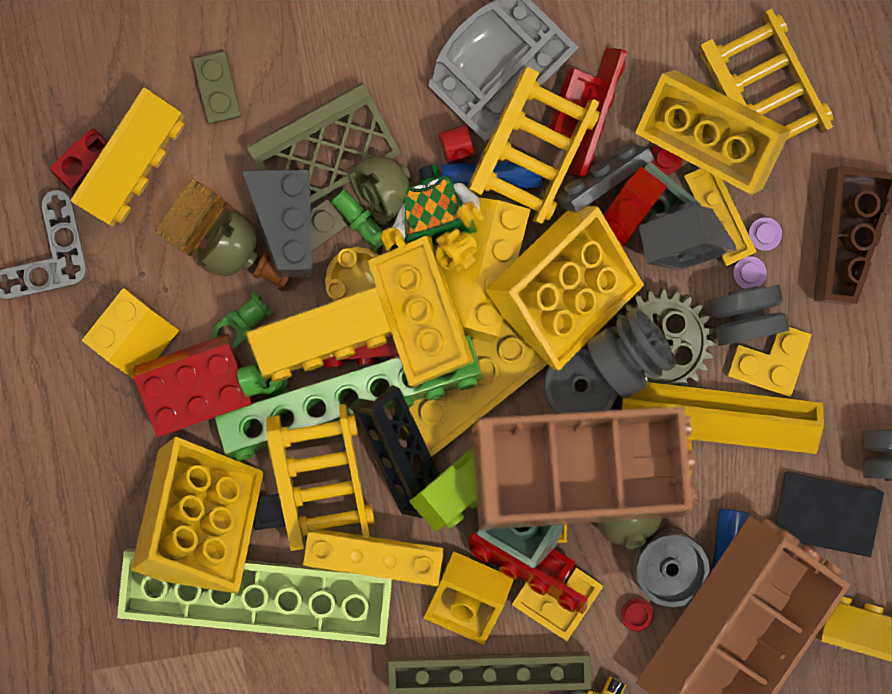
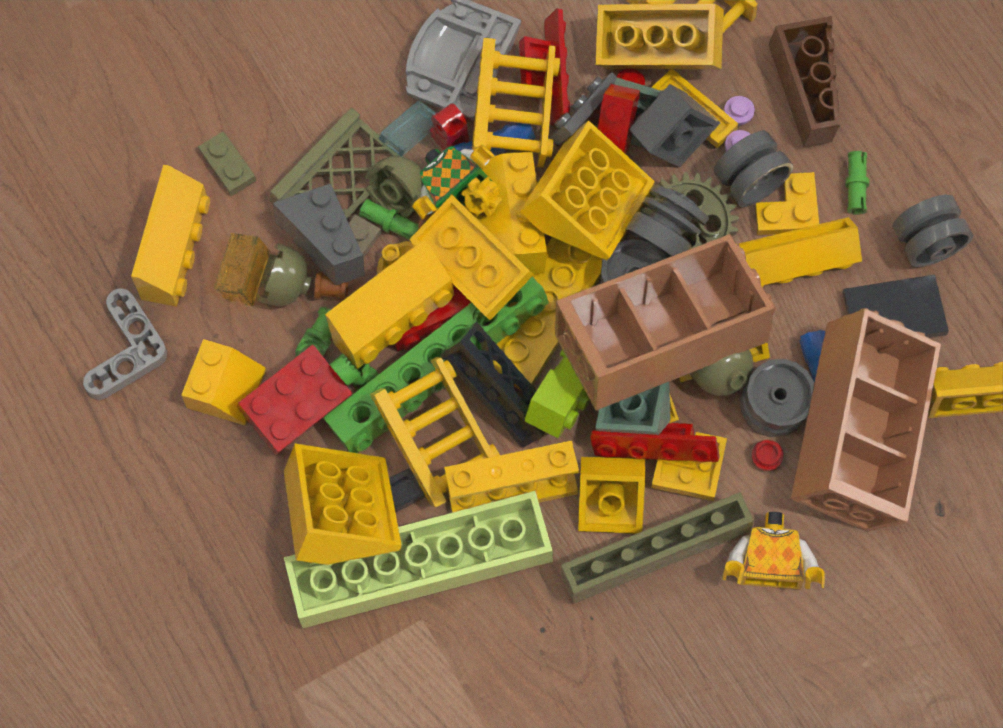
camera: 20 degrees left, 20 degrees down
red leg [50,128,108,194] -> none
none -> clear light blue tile [379,100,436,156]
none -> bright green pin [845,151,870,215]

